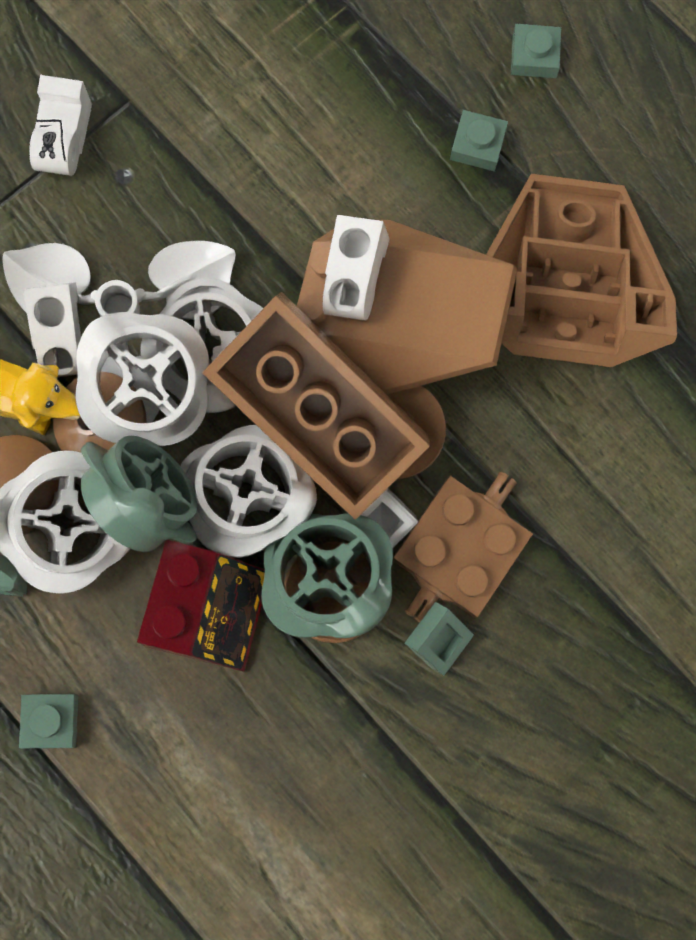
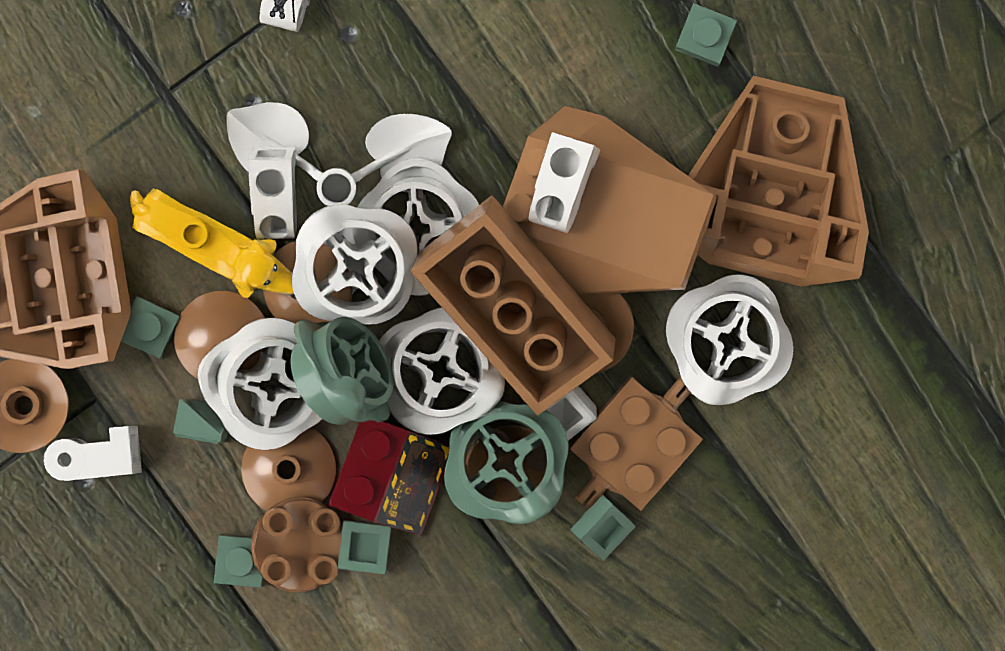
camera: 10 degrees right, 10 degrees up
none -> medium nougat dish [241,427,336,511]
none -> medium nougat dish [251,497,343,592]
none -> sand green plate [338,520,392,574]
none -> white piece [666,275,793,405]

